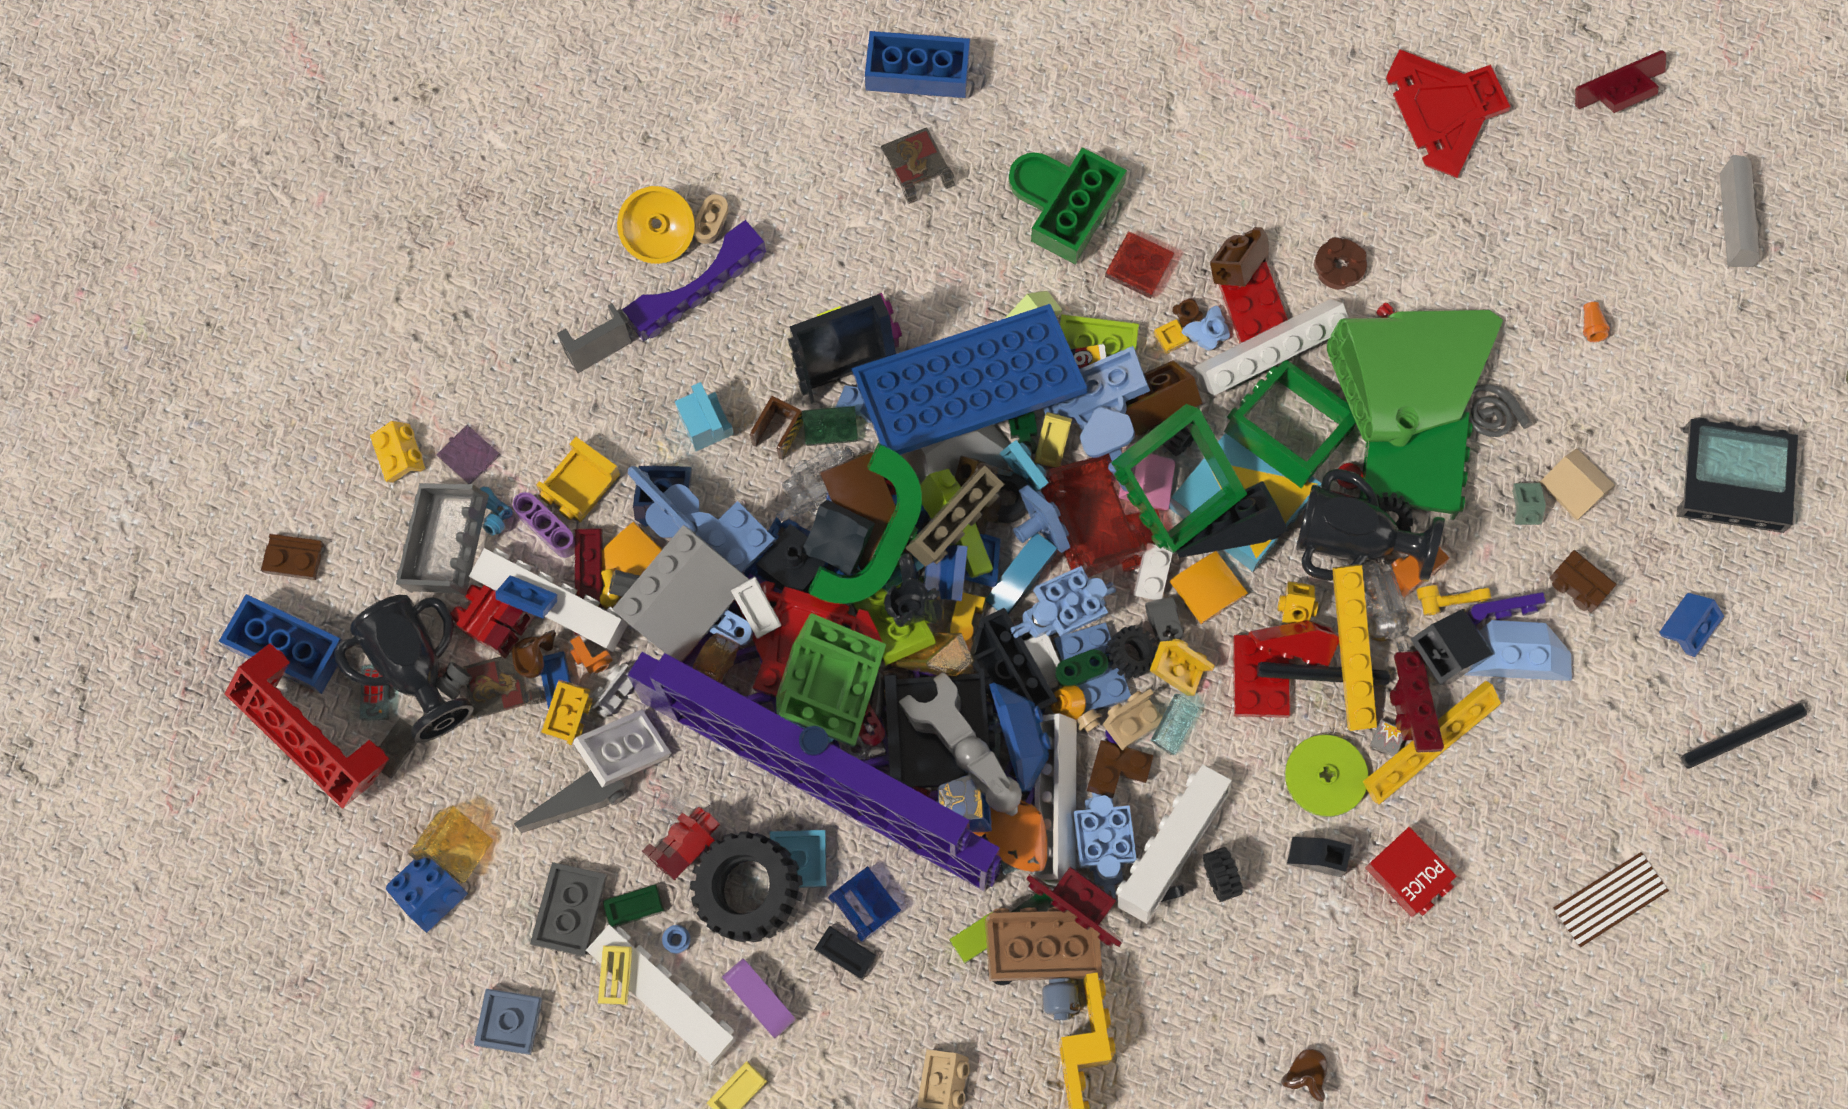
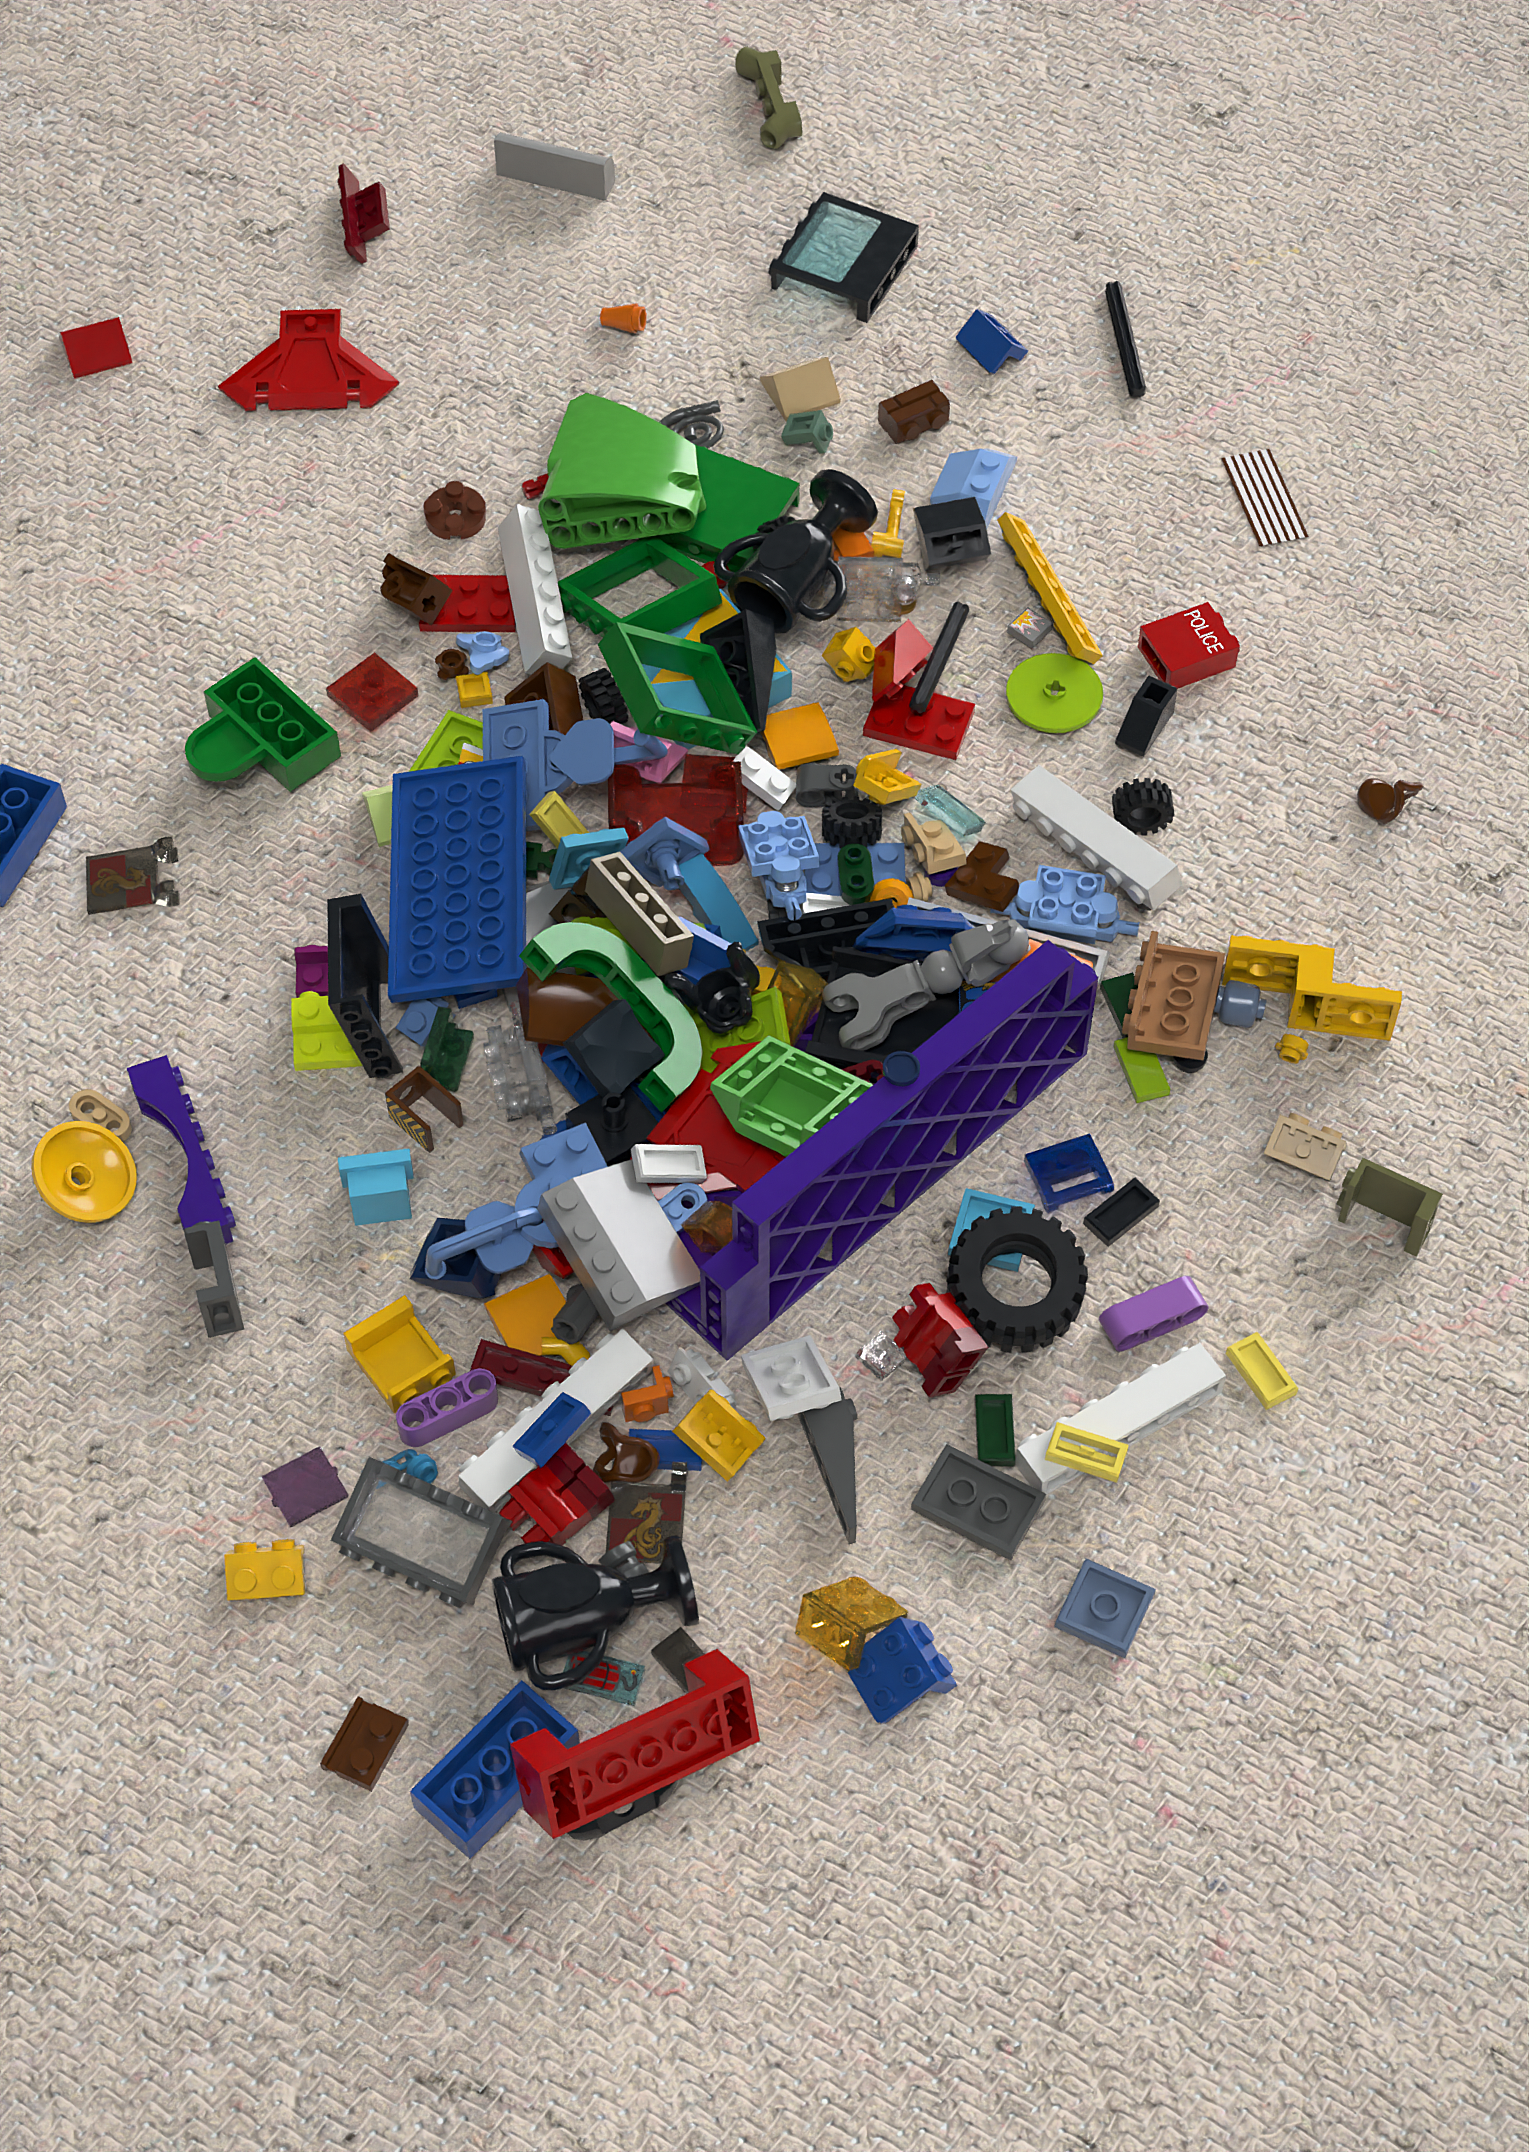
camera: 75 degrees left, 15 degrees down
medium blue plate [662,925,691,954] -> none
dark red bracket [1026,866,1123,947] -> none
yellow plate [1332,564,1377,731] -> none
dark red bracket [1390,651,1444,753] -> none
dark purple plate [1467,592,1546,625] -> none
none -> yellow plate [1275,1034,1309,1064]

